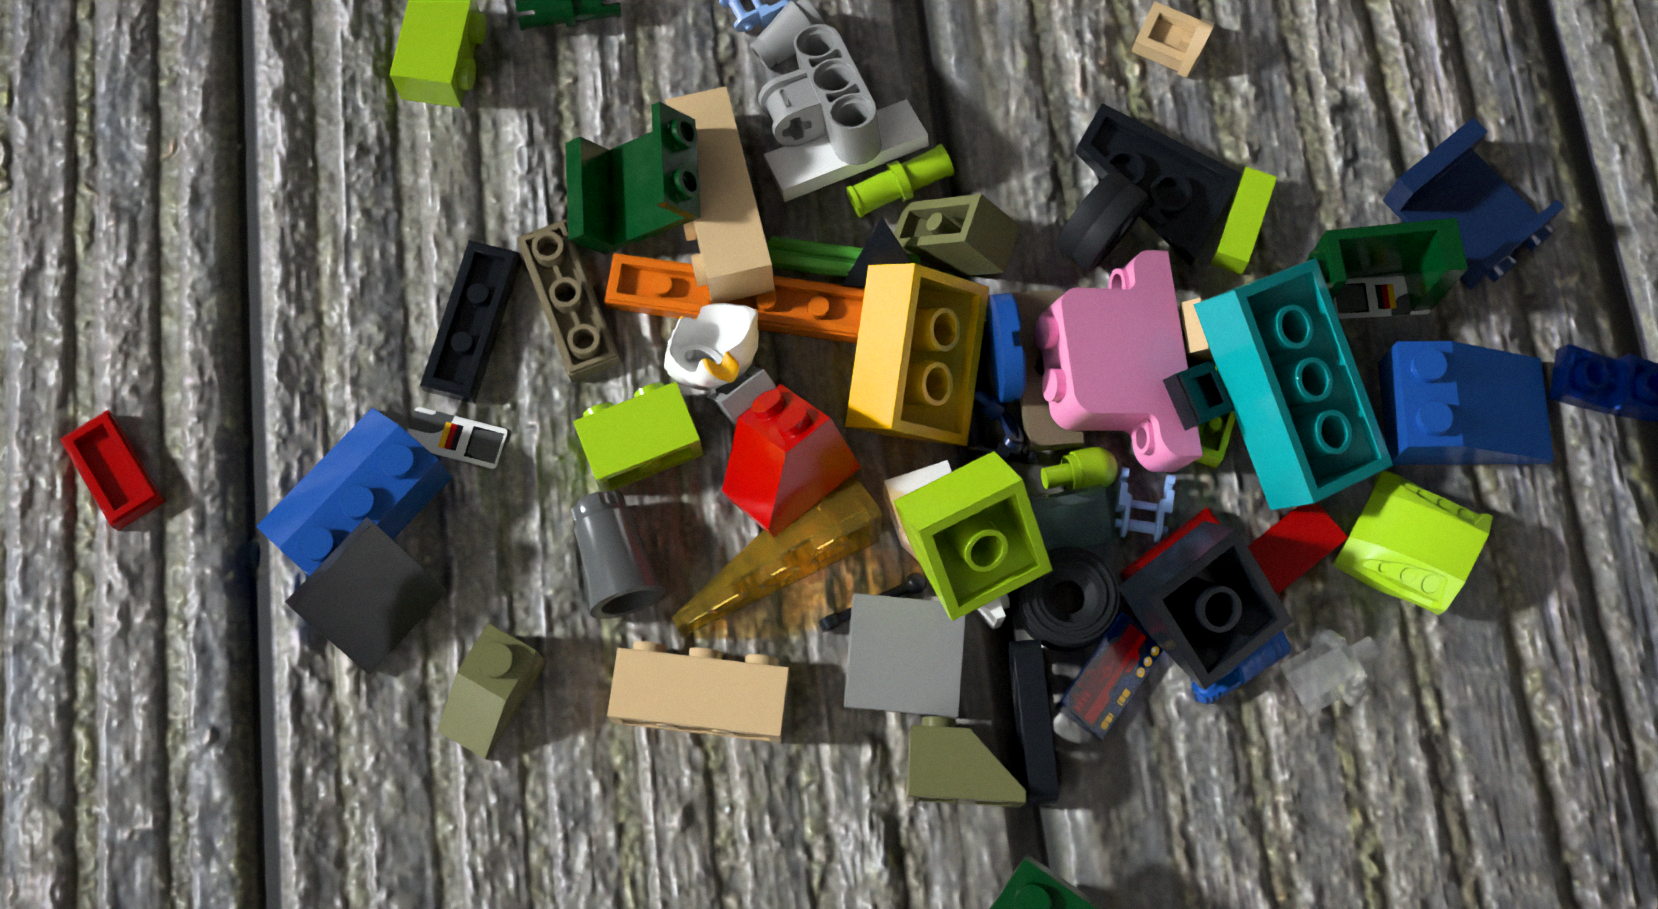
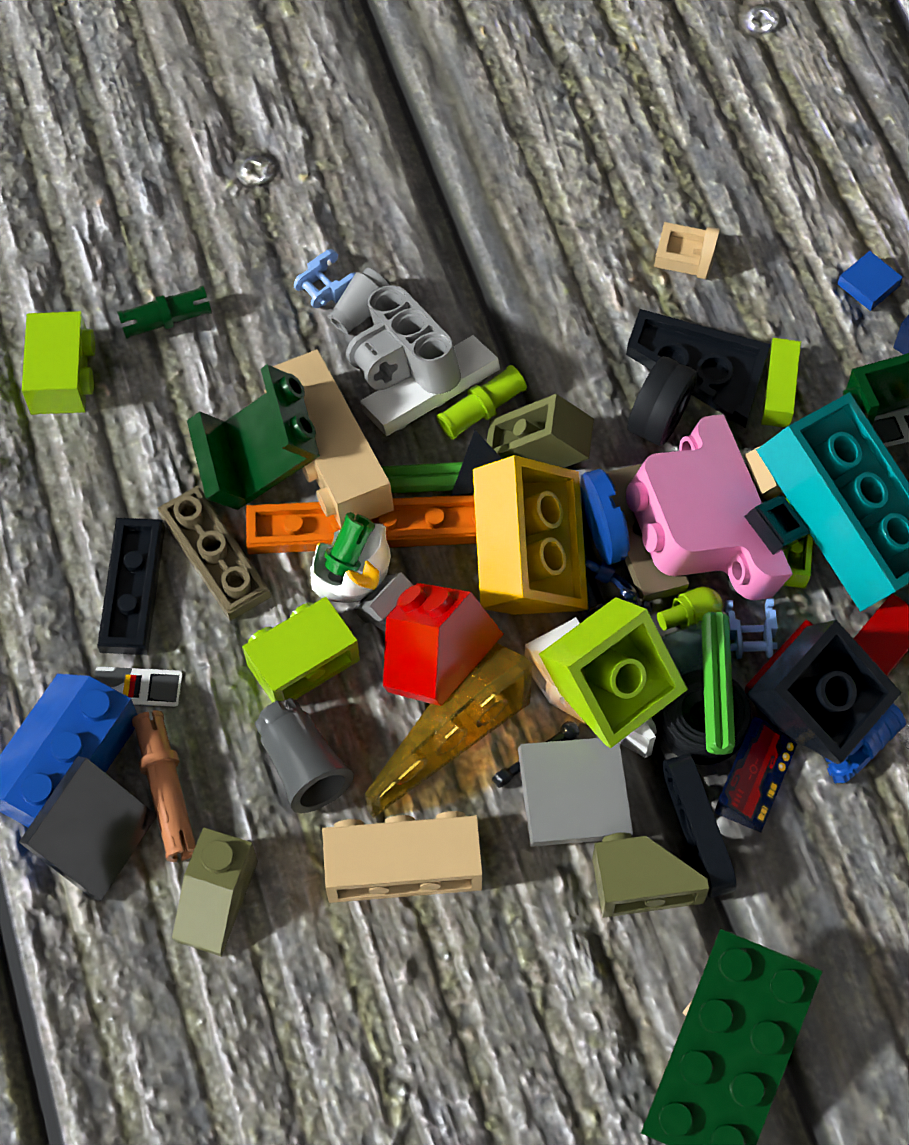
camera: 10 degrees left, 10 degrees down
none -> nougat pin [132,710,196,862]
none -> green pin [324,512,375,577]
none -> bright green axle [701,612,735,755]
none -> blue tile [838,251,903,311]

